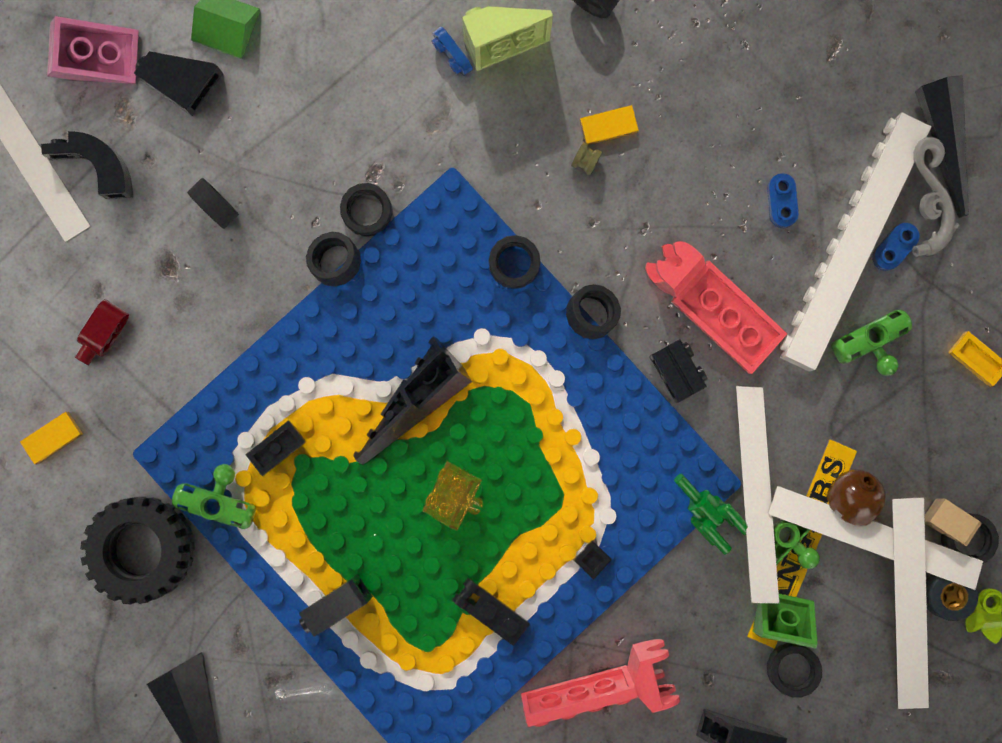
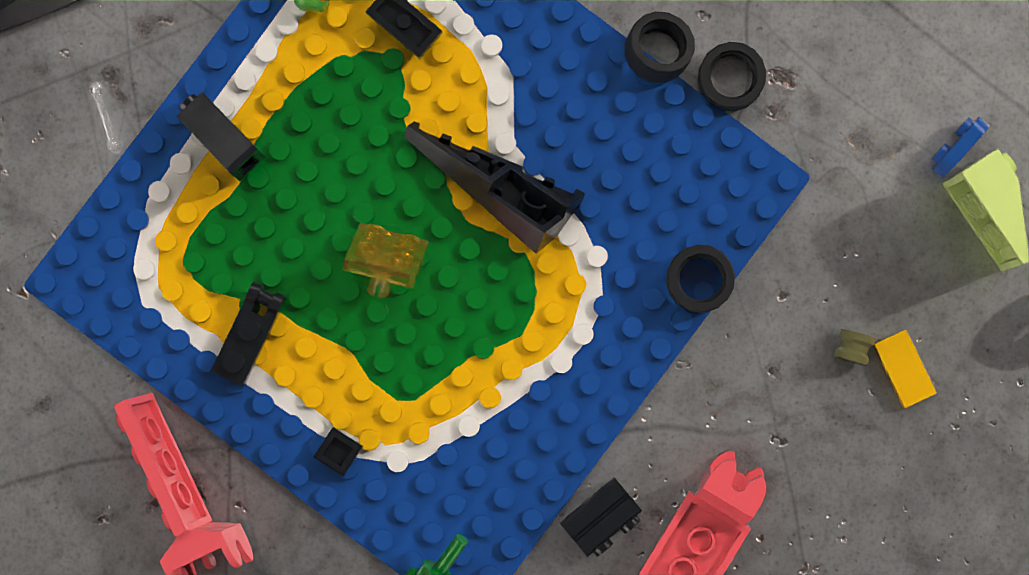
camera: 85 degrees right, 0 degrees up
black tyre [566,284,621,339] -> none

